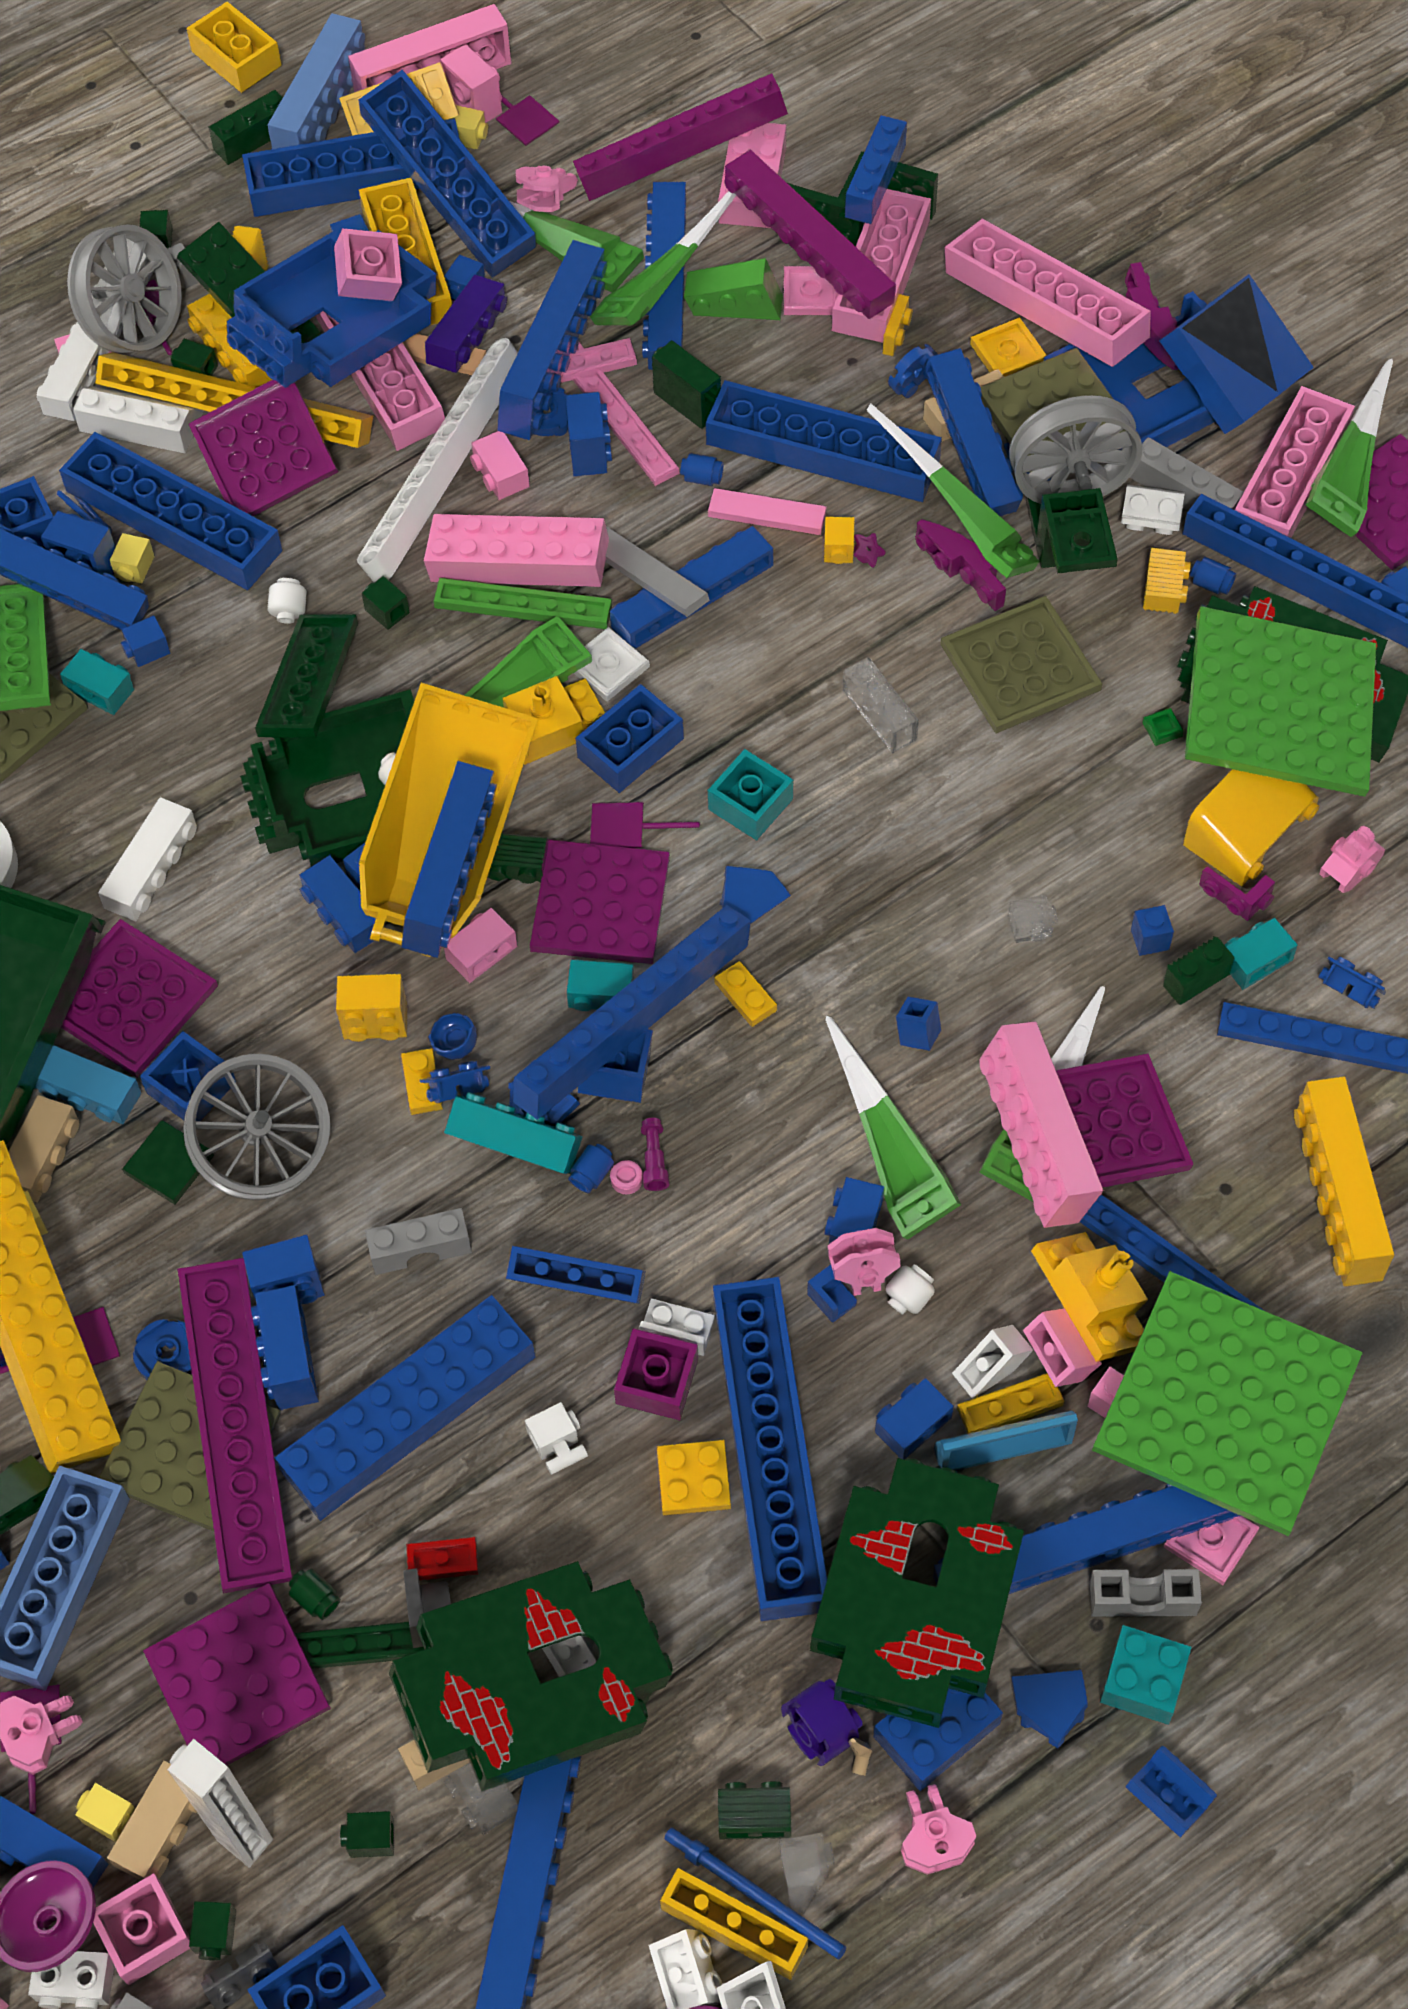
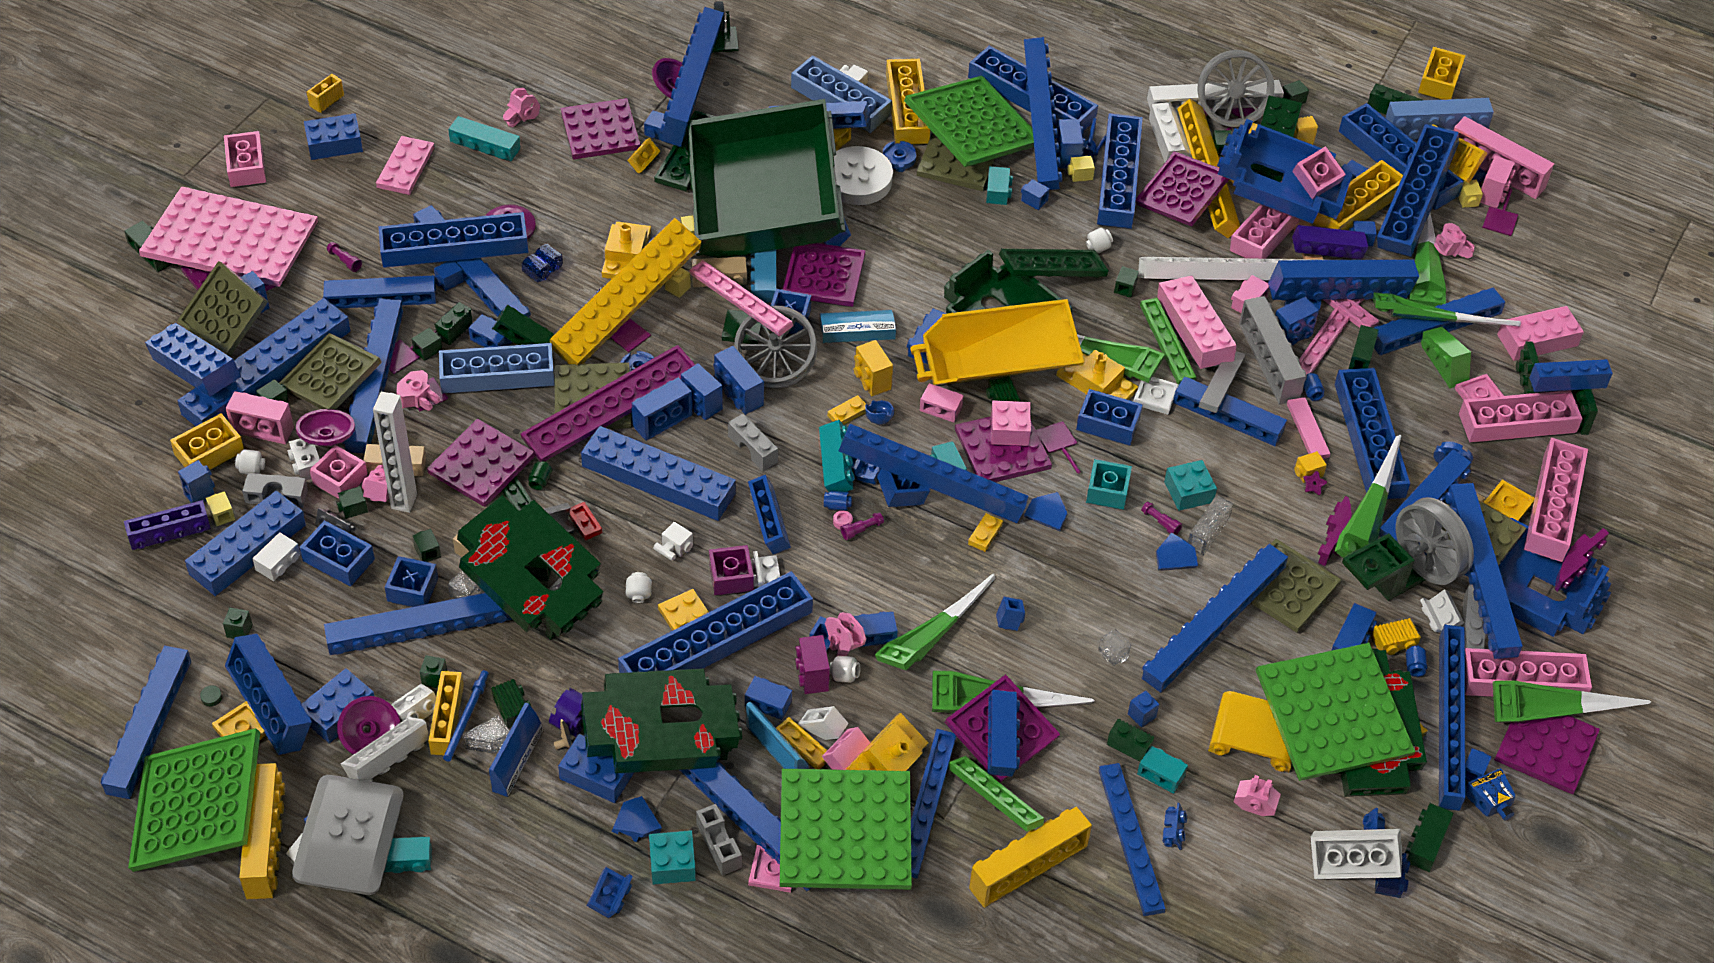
camera: 60 degrees right, 10 degrees down
white brick [98,797,197,922] -> none
blue brick [401,761,497,958] -> none
blue hinge [420,1061,490,1103] -> none
magenta brick [573,73,788,201] -> none
magenta brick [724,149,896,319] -> none
yellow plate [883,294,913,356] -> none
bright pink hinge [901,1784,976,1875] -> none
bright pink brick [979,1022,1103,1228] -> none
blue tile [1159,274,1314,434] -> none
magenta bracket [1199,867,1275,921] -> none
none -> bright pink brick [362,465,389,502]
none -> blue brick [384,556,438,607]
none -> dark green brick [420,655,447,688]
none -> blue slope [489,703,543,797]
none -> white head [625,572,652,603]
none -> bright pink tile [689,260,794,337]
none -> blue brick [713,346,764,415]
none -> magenta brick [795,635,830,694]
none -> dark azure slope [820,310,896,343]
none -> bright green plate [949,756,1044,832]
none -> blue brick [988,690,1020,777]
none -> bright pink brick [991,401,1031,446]
none -> magenta piece [1141,502,1182,535]
none -> blue brick [1142,544,1288,693]
none -> blue slope [1156,533,1198,570]
none -> teal brick [1164,460,1217,511]
none -> light grey brick [1239,296,1307,405]
none -> blue brick [1332,603,1377,650]
none -> blue brick [1445,483,1523,659]

